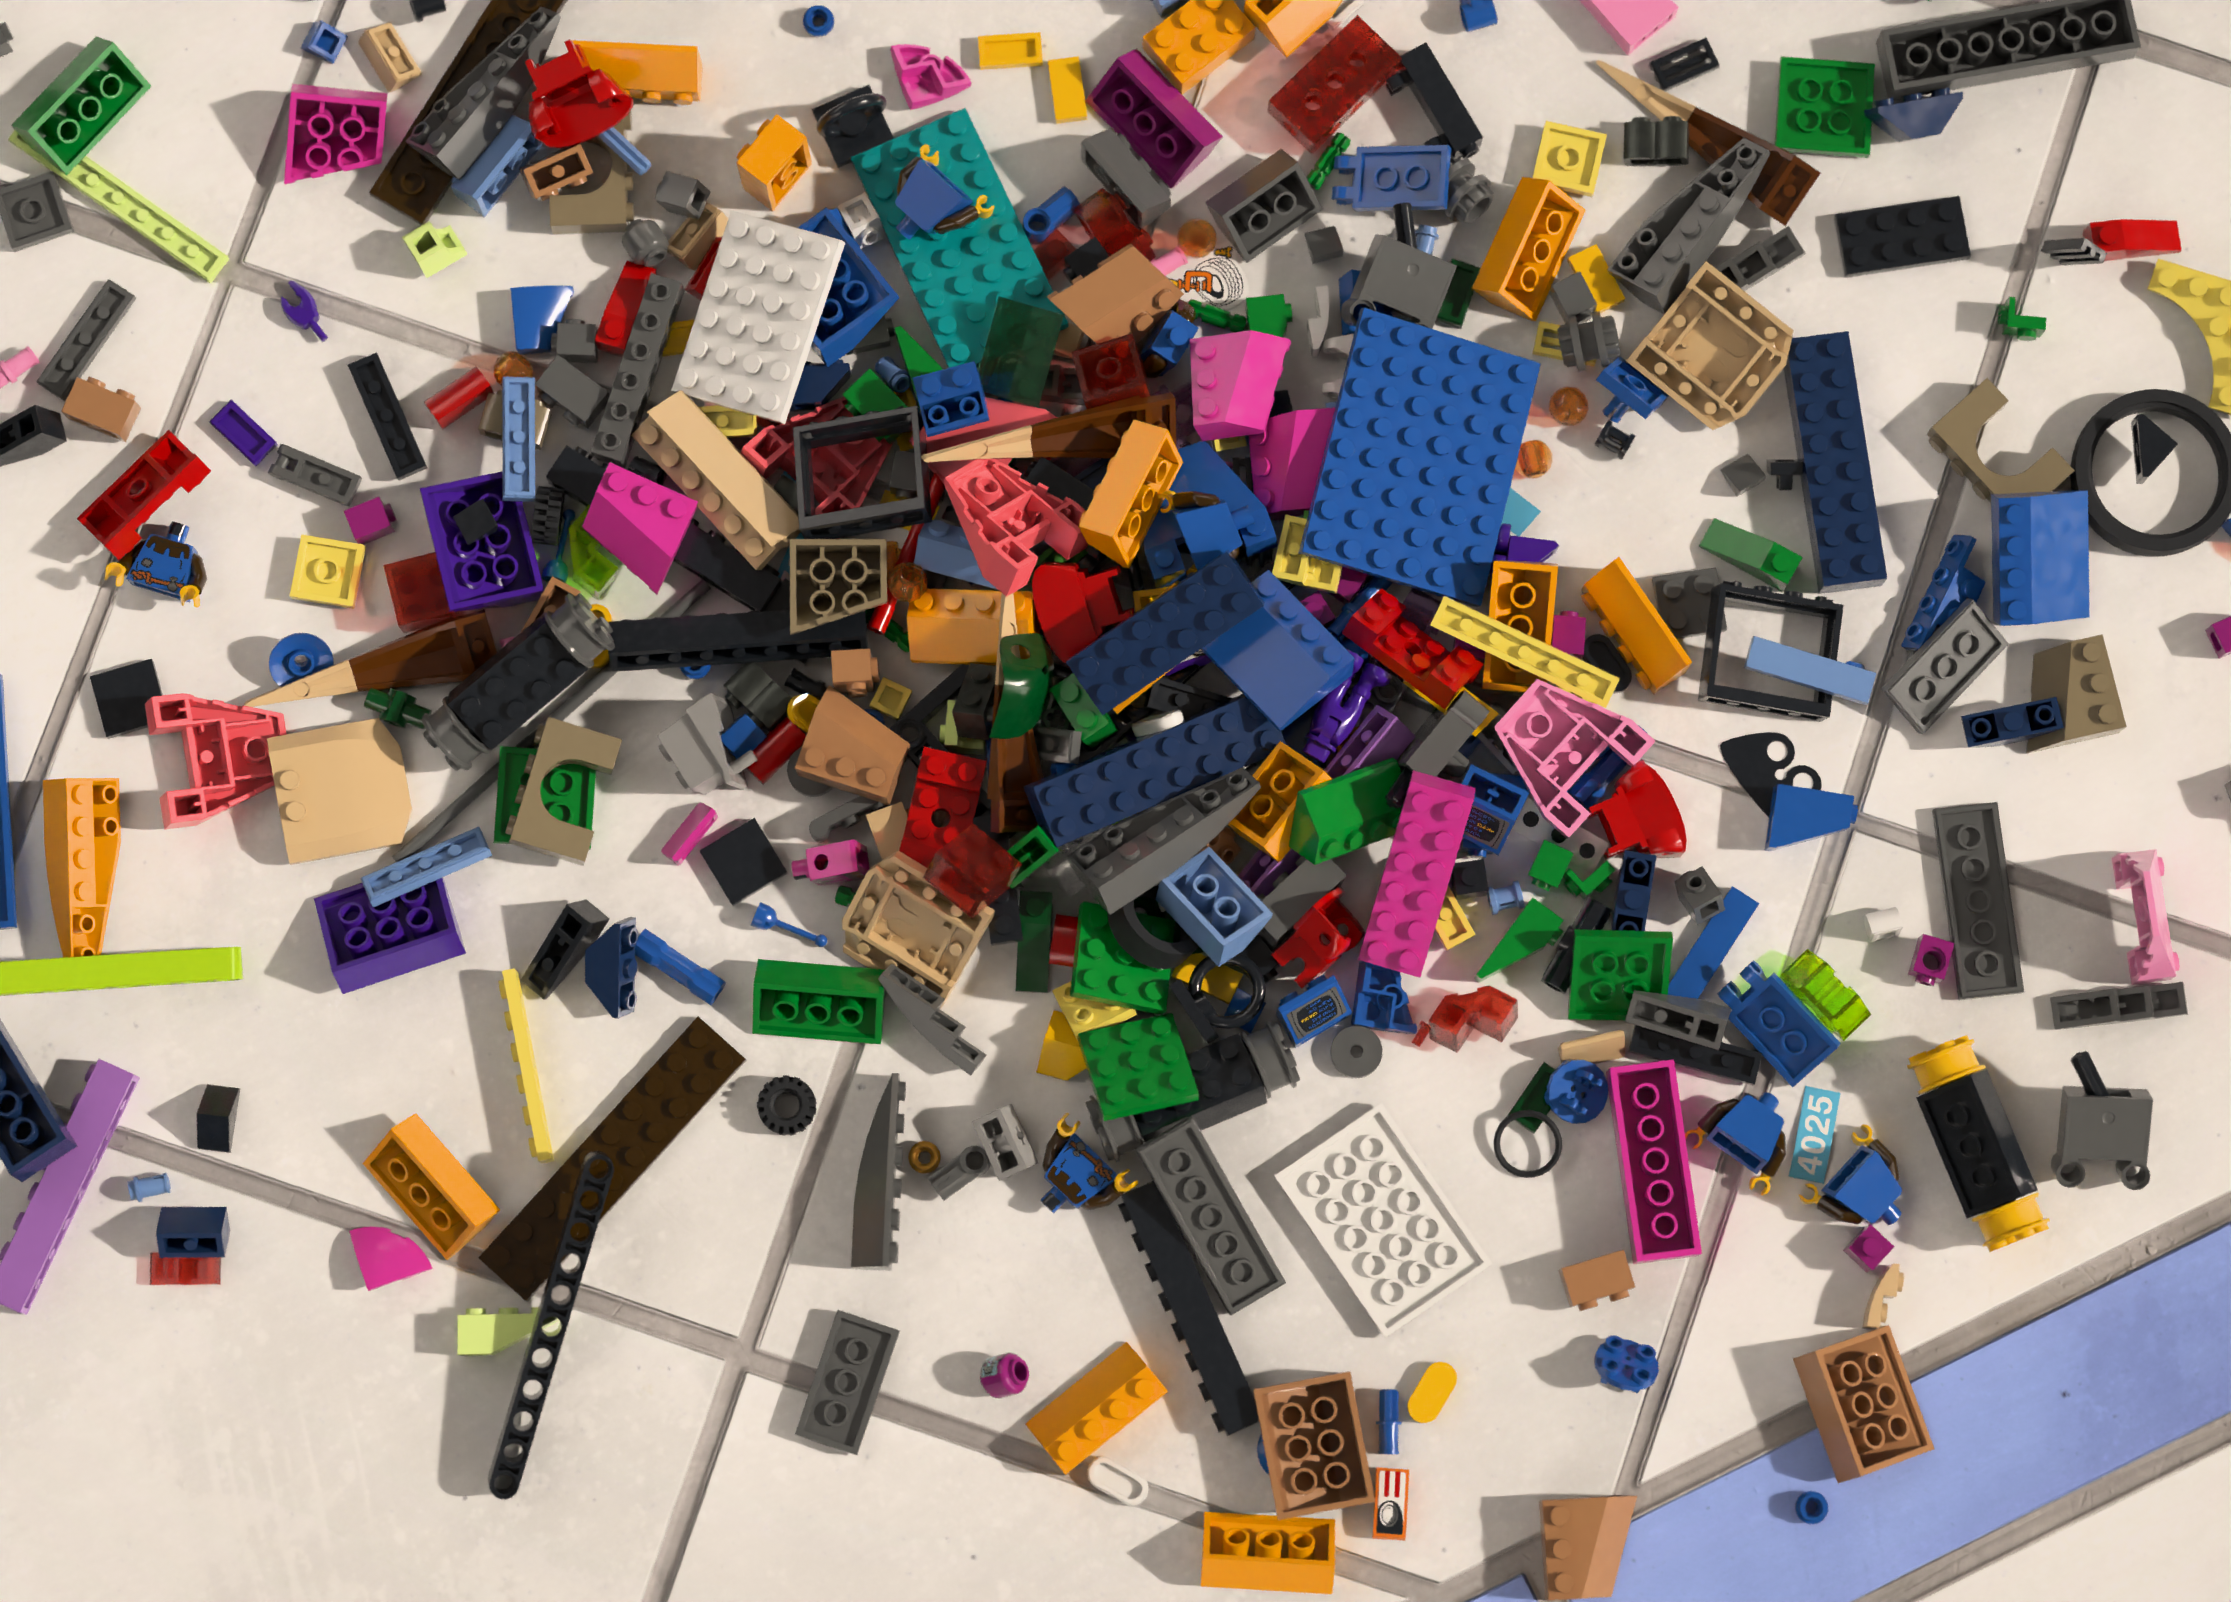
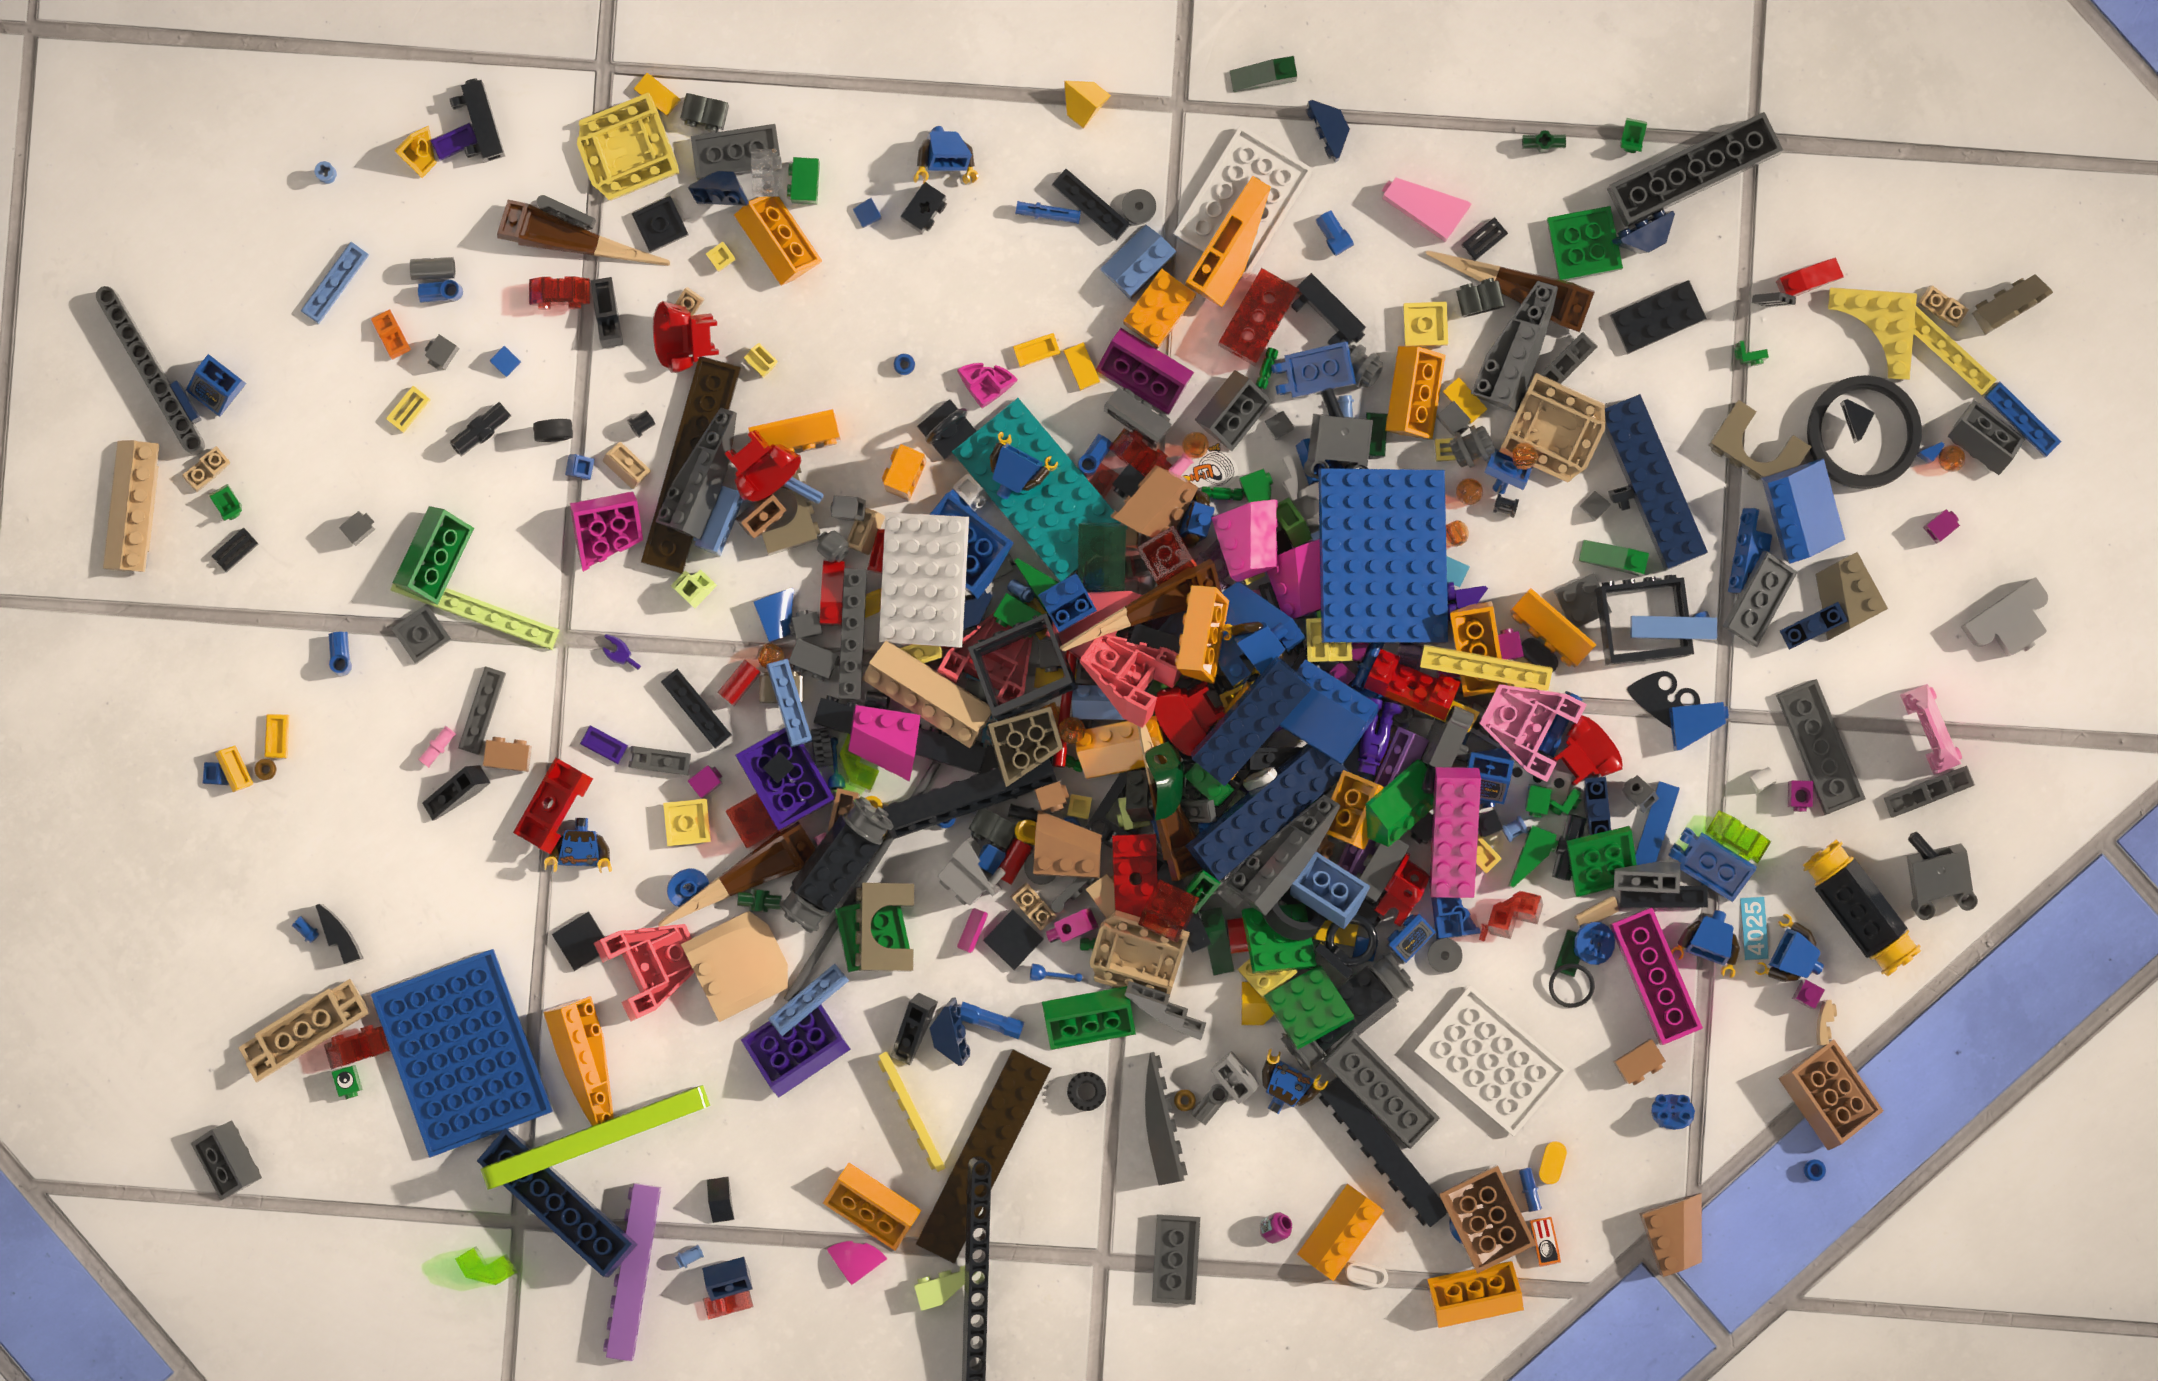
camera: 15 degrees left, 5 degrees up
none -> tan slope [1010,882,1057,931]
none -> bright green slope [1276,497,1312,548]
none -> black brick [1409,812,1433,845]
none -> clear orange piece [1513,442,1538,470]

